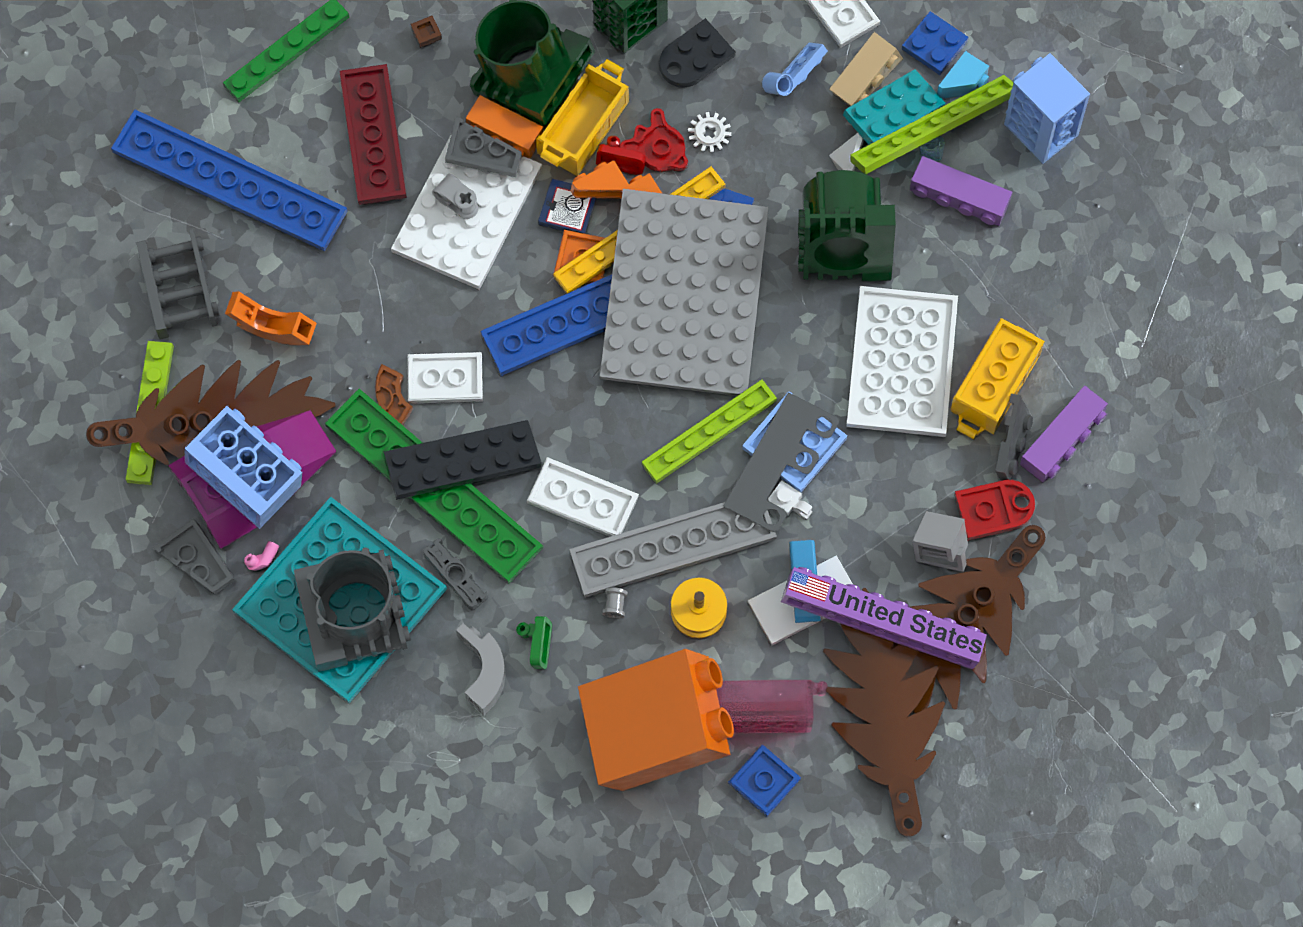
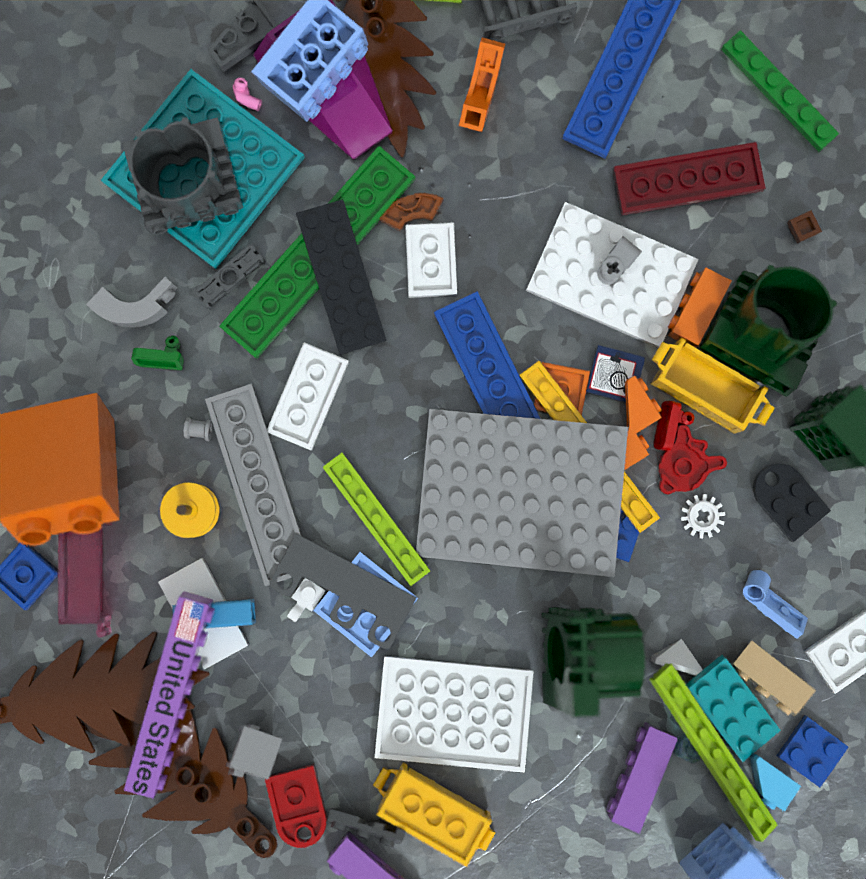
camera: 90 degrees right, 15 degrees up
dark grey wing [445,116,522,177] -> none

